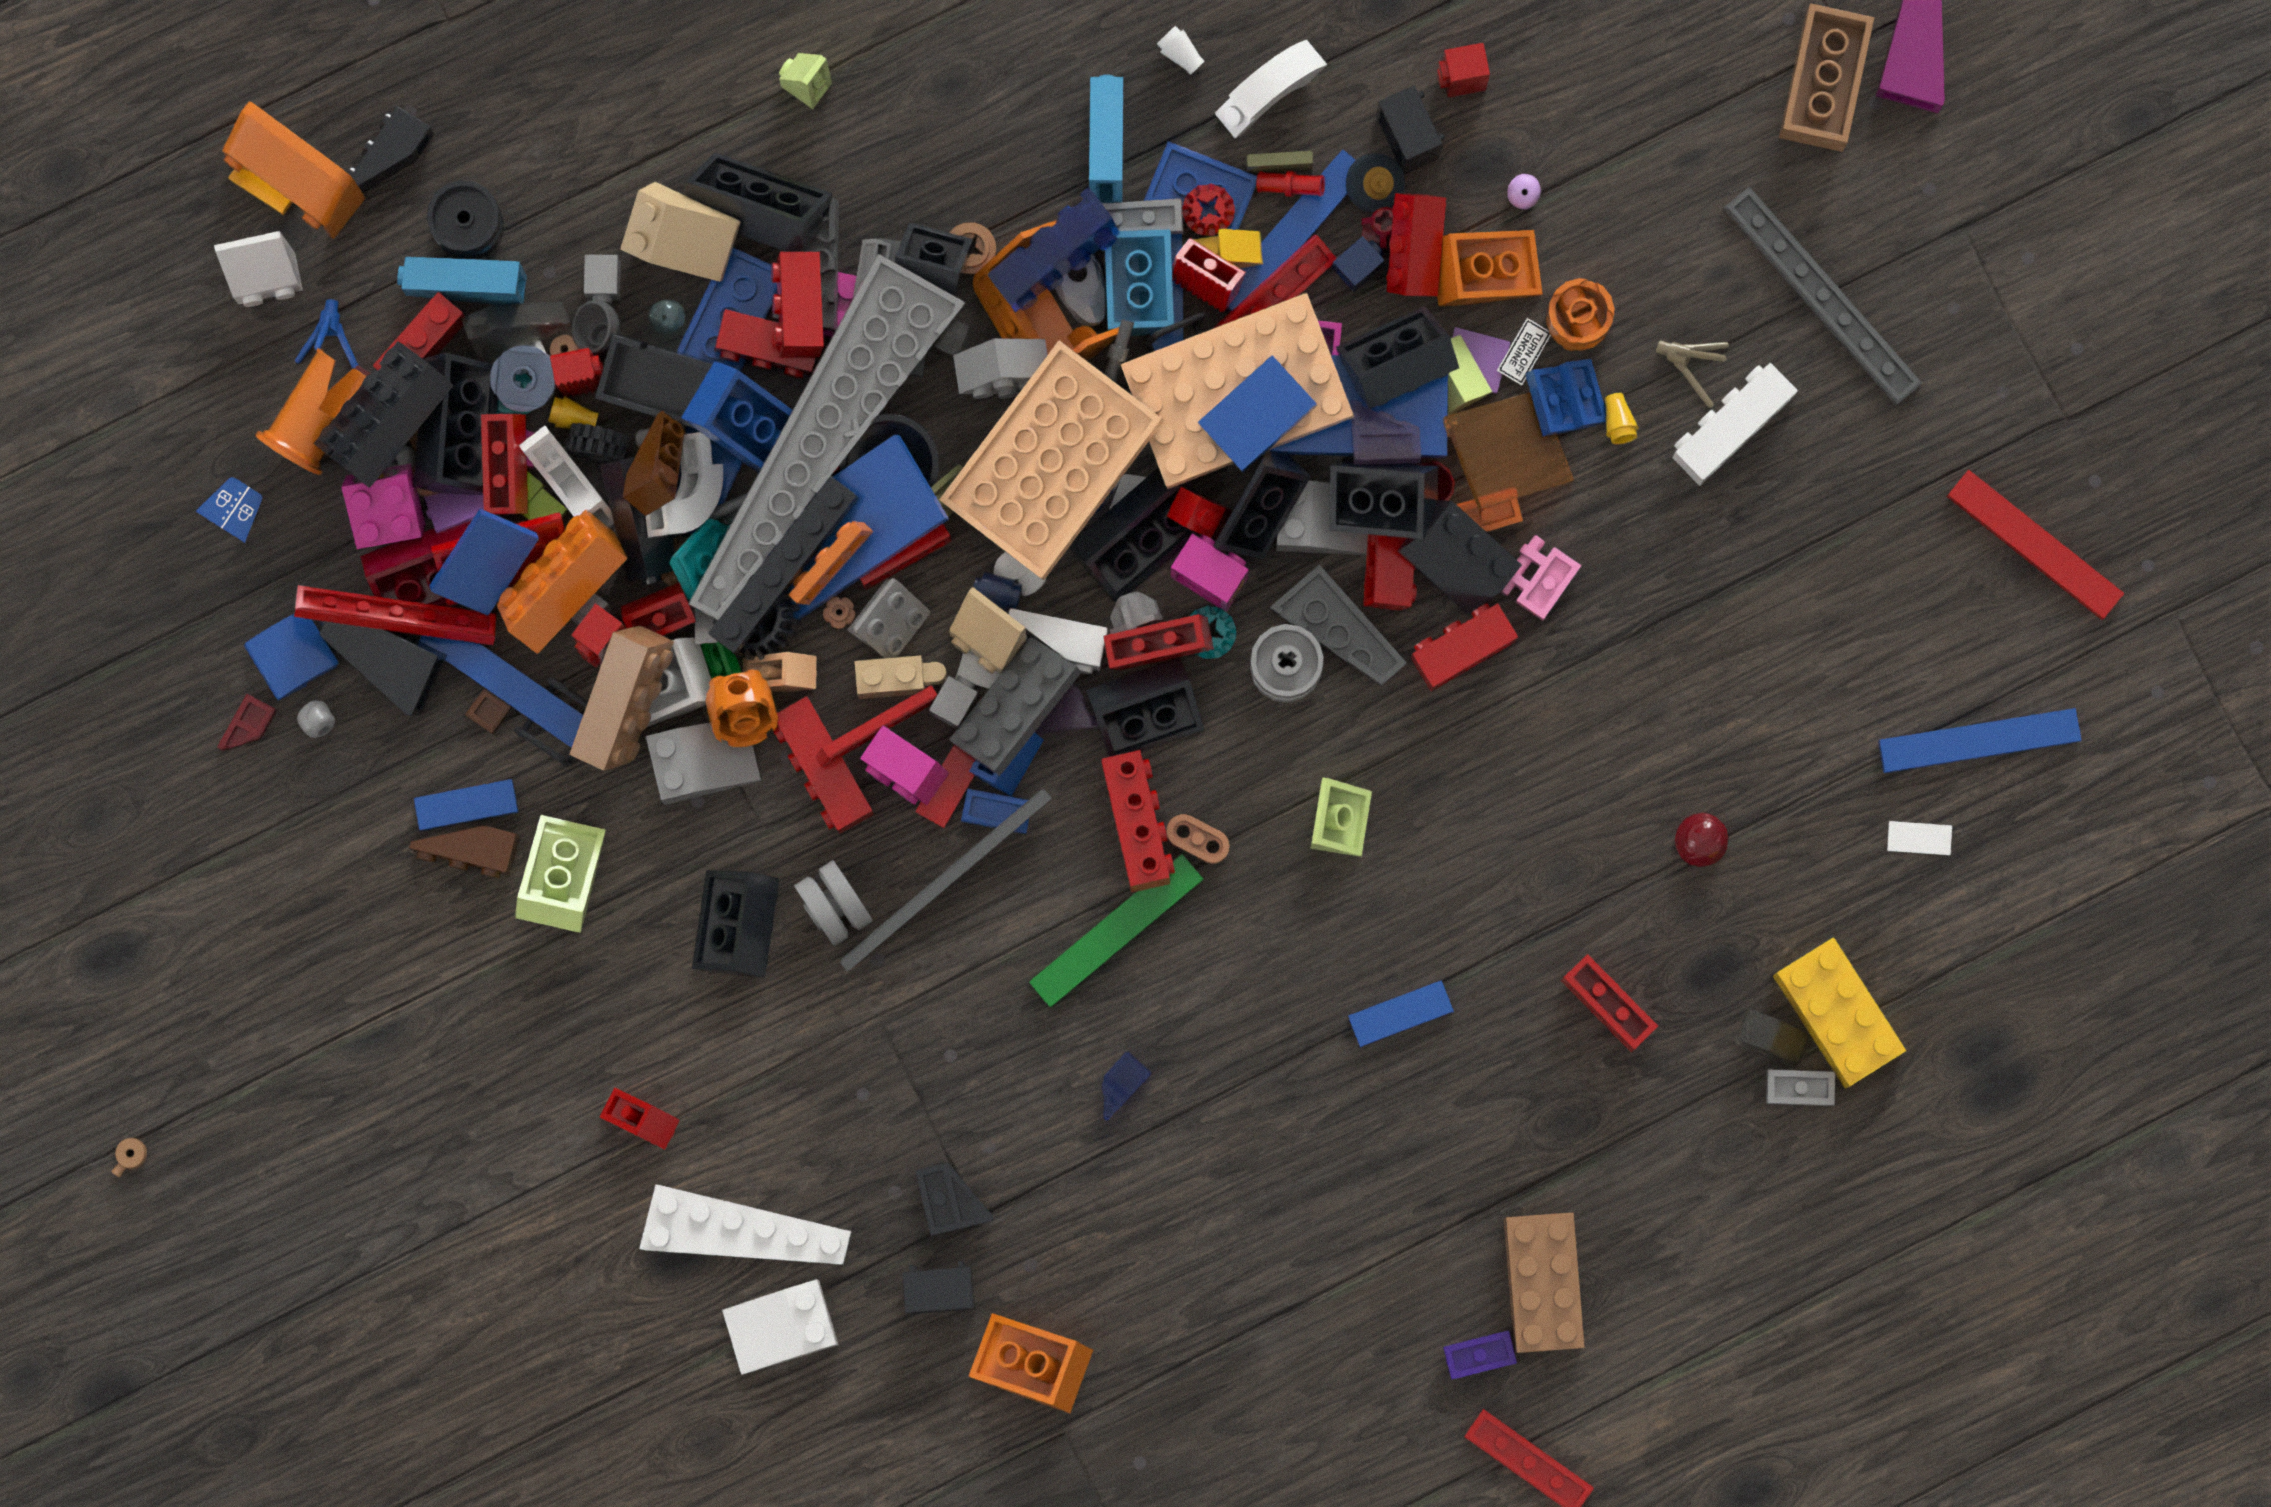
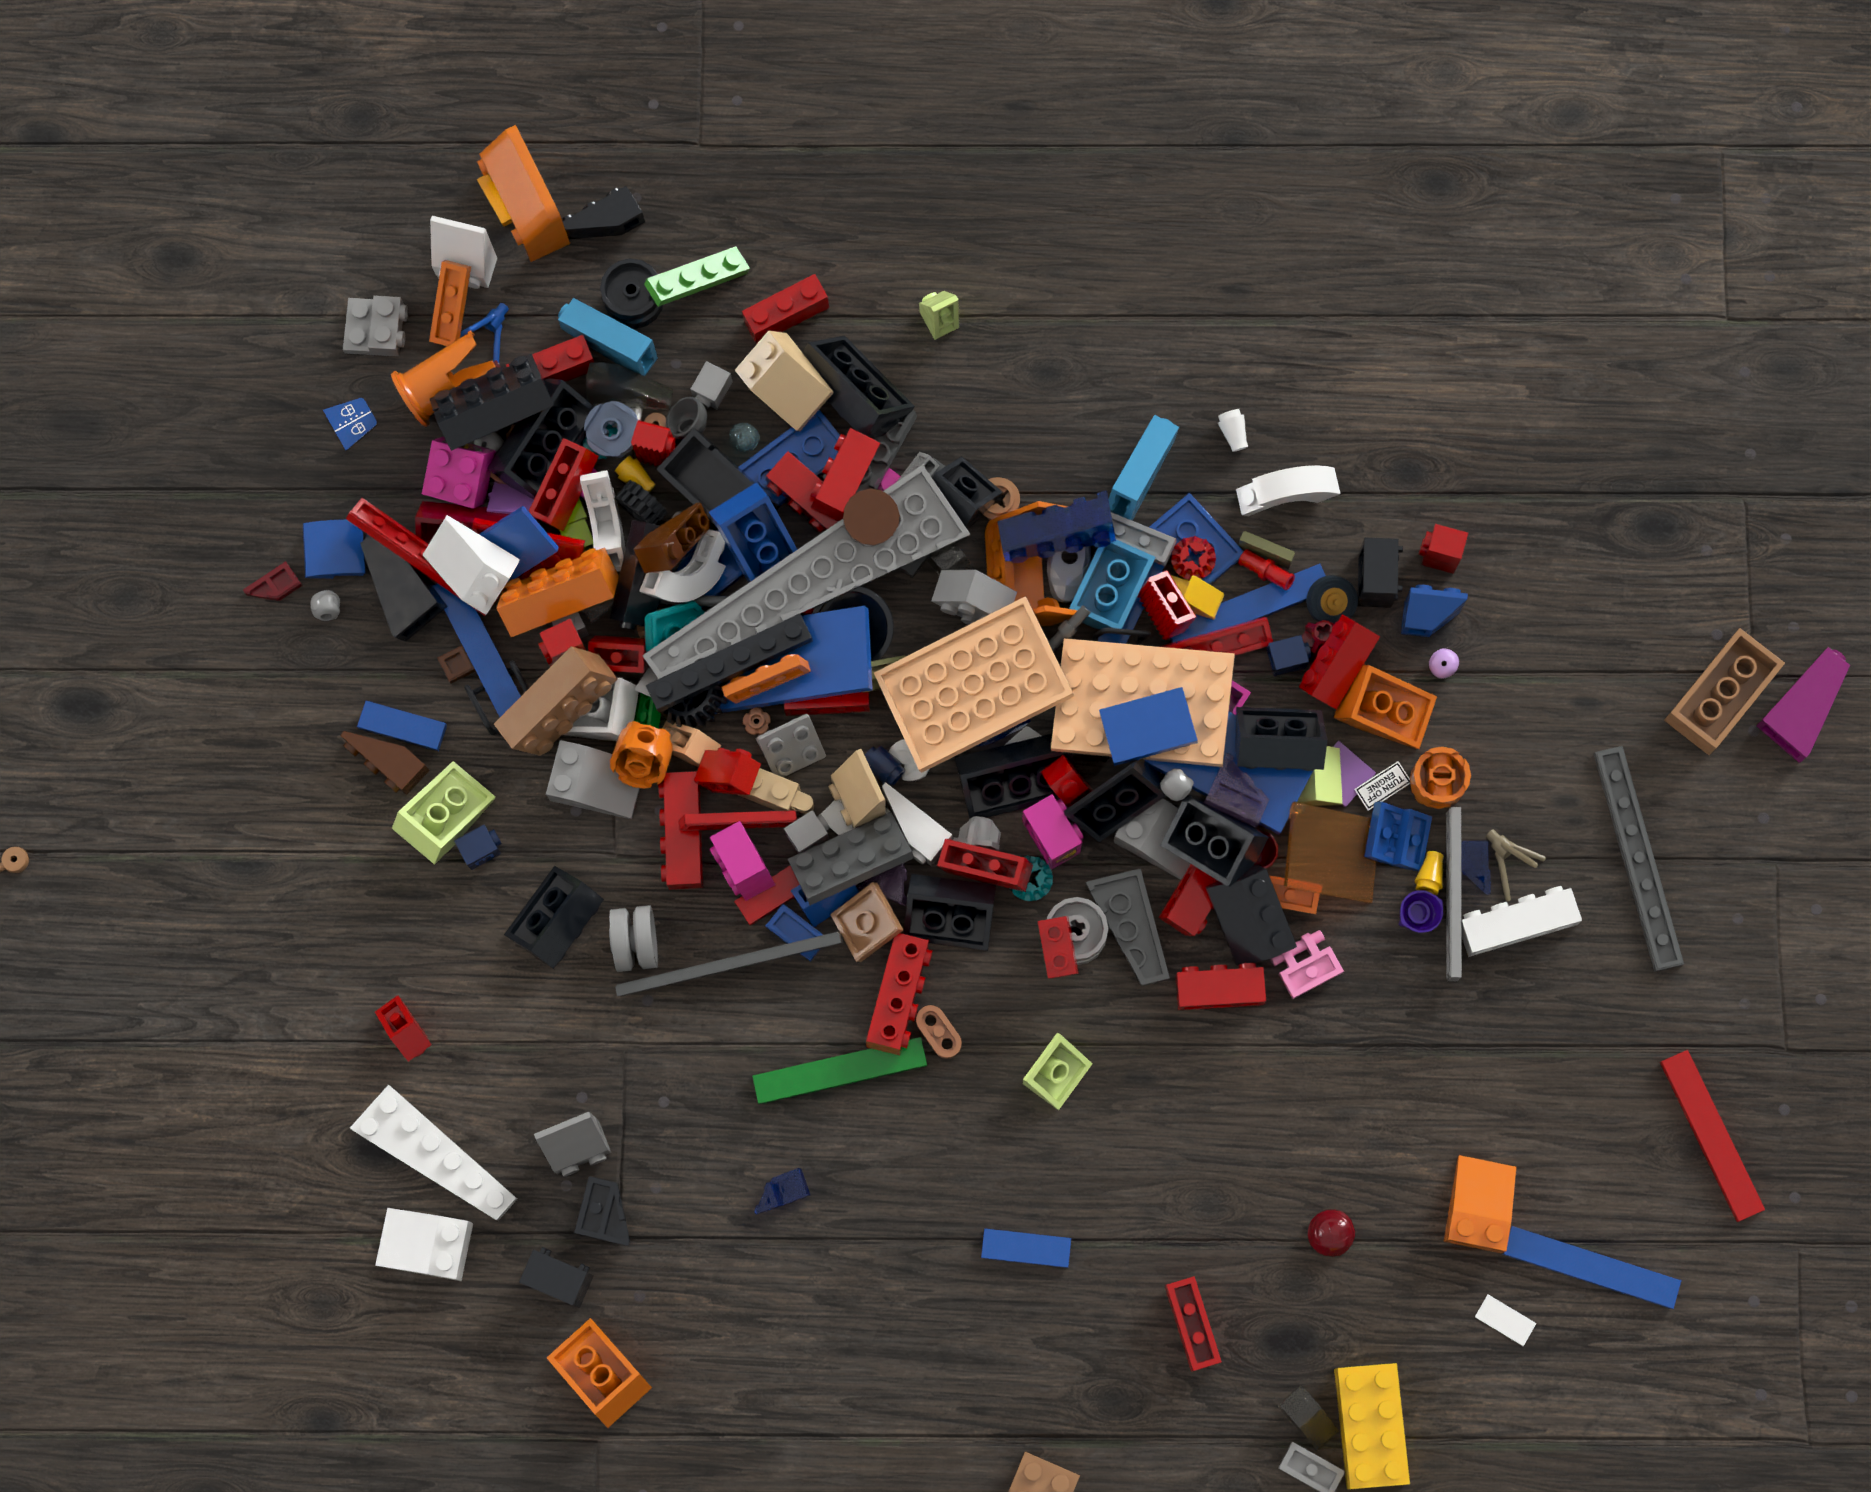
camera: 30 degrees right, 5 degrees down
none -> light grey plate [343,296,408,356]
none -> white slope [423,515,520,615]
none -> orange plate [429,260,471,346]
none -> dark blue brick [454,825,502,870]
none -> light grey slope [534,1112,611,1177]
none -> plate [644,247,750,307]
none -> red brick [694,748,761,795]
none -> red brick [742,274,829,344]
none -> medium nougat tile [830,882,903,962]
none -> reddish brown tile [843,488,900,546]
none -> red brick [1038,916,1079,979]
none -> light grey piece [1160,769,1194,801]
none -> dark purple hat [1398,890,1443,933]
none -> blue slope [1401,585,1468,637]
none -> orange slope [1444,1155,1516,1253]
none -> light grey tile [1446,807,1462,981]
none -> clear blue slope [1461,840,1491,894]

